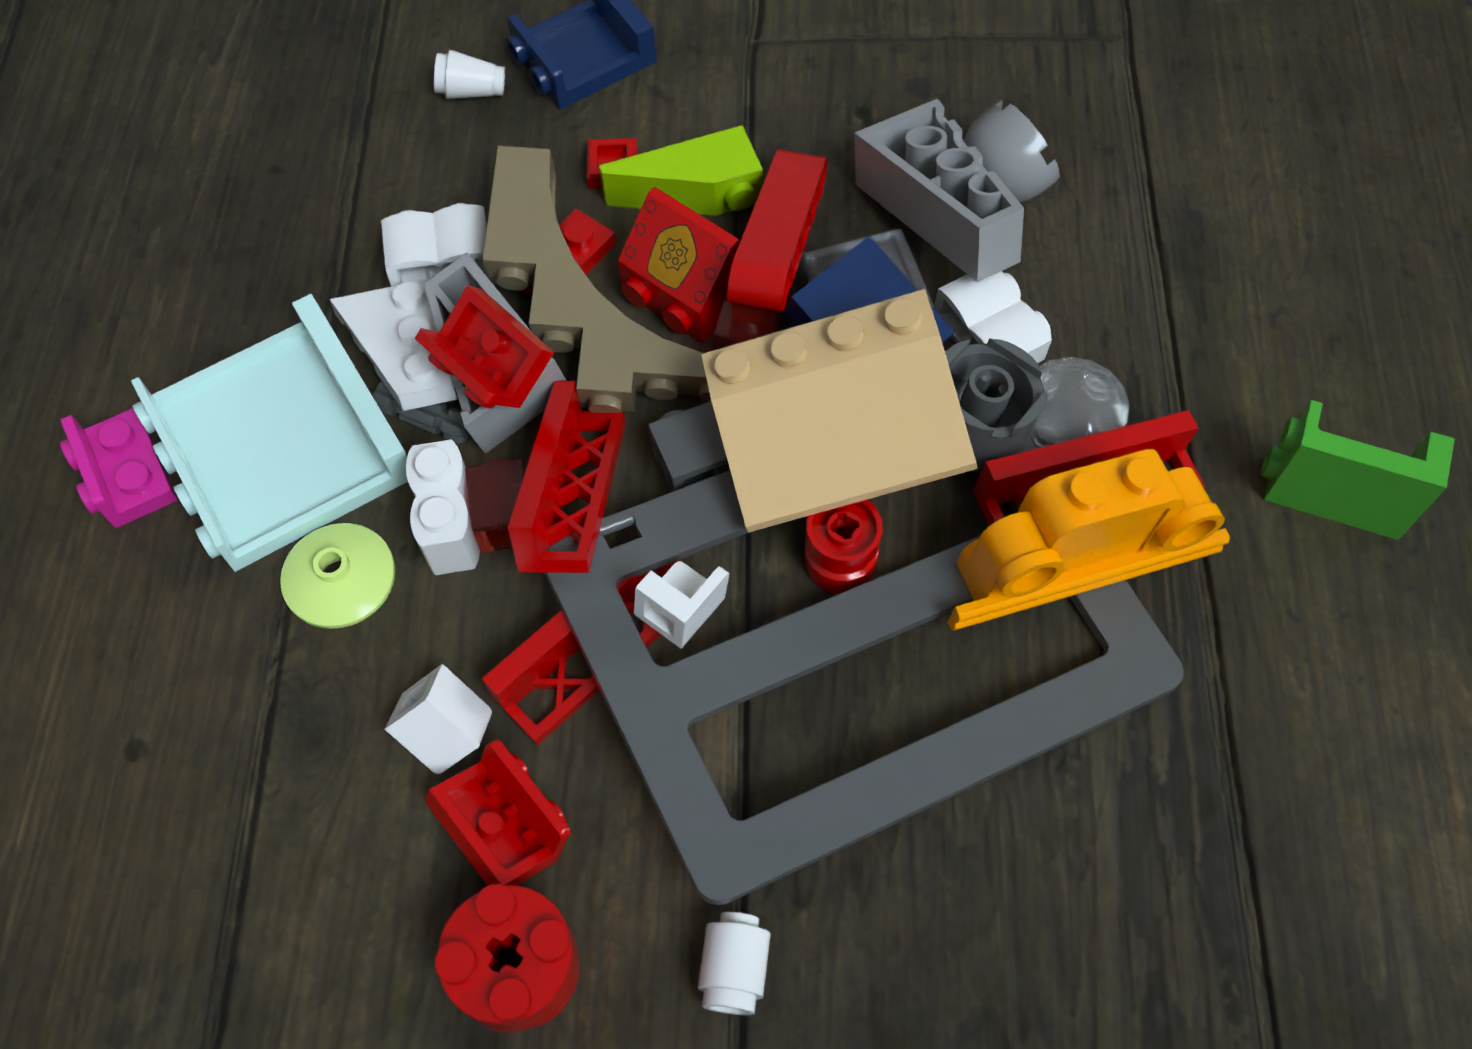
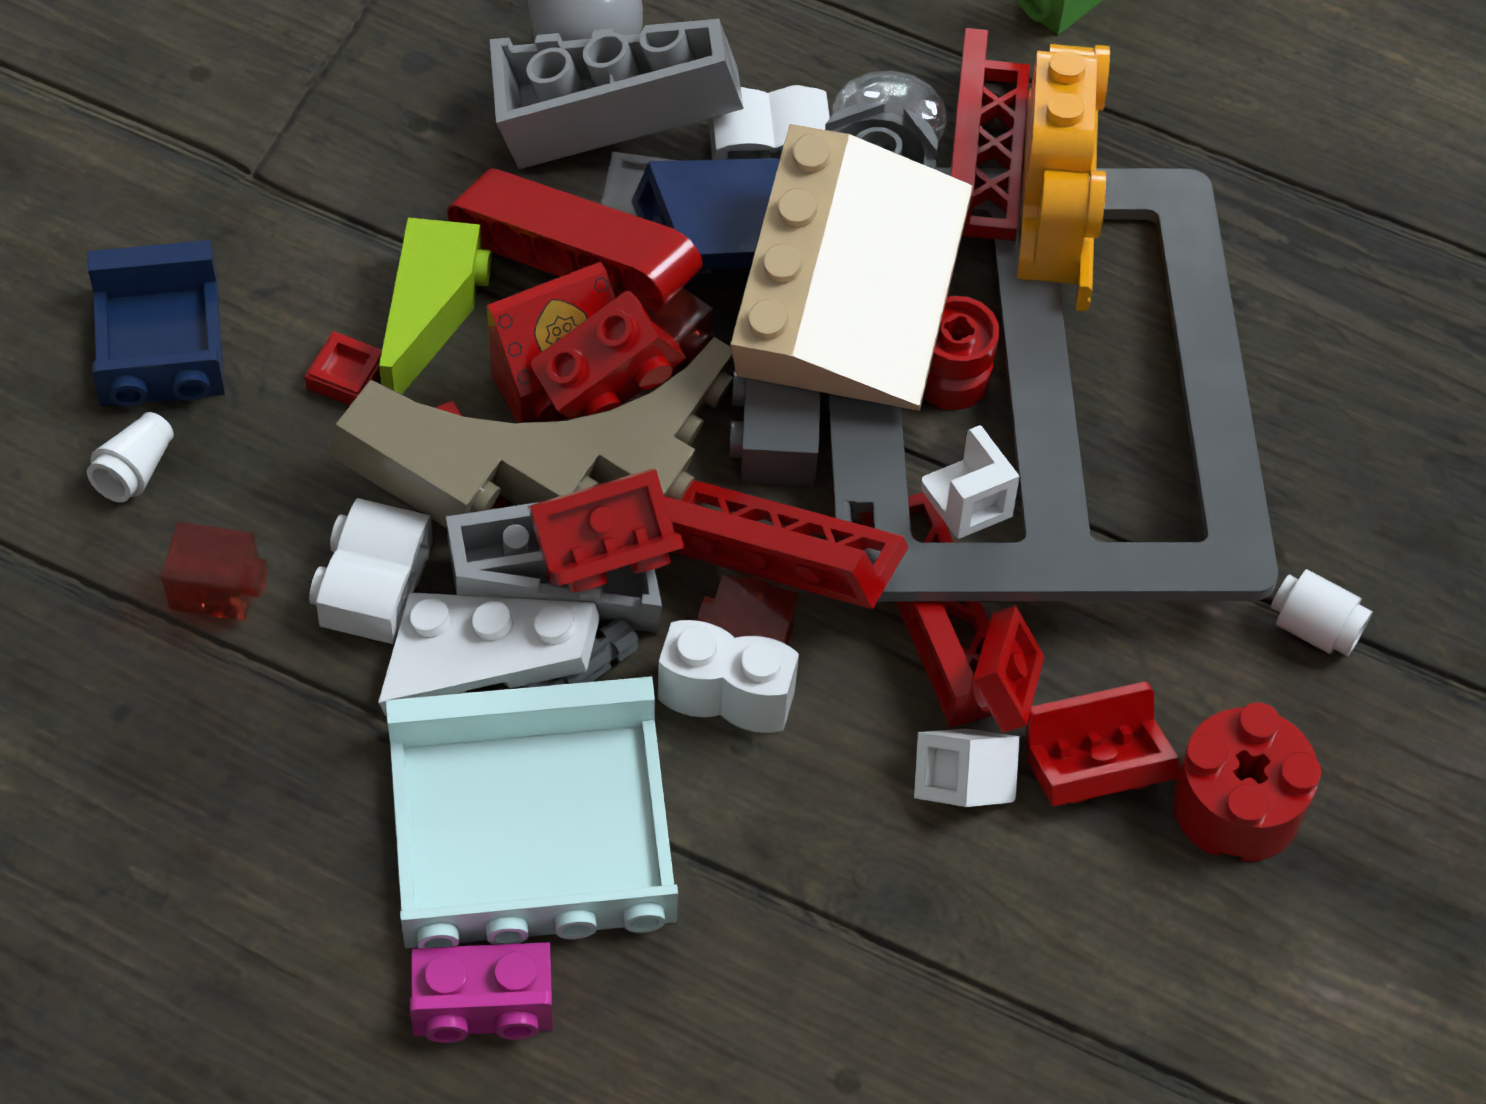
camera: 70 degrees left, 5 degrees down
yellowish green dish [280,523,395,629] -> none
none -> clear red brick [161,522,267,621]
none -> red bracket [530,291,686,419]
none -> red plate [972,605,1045,733]

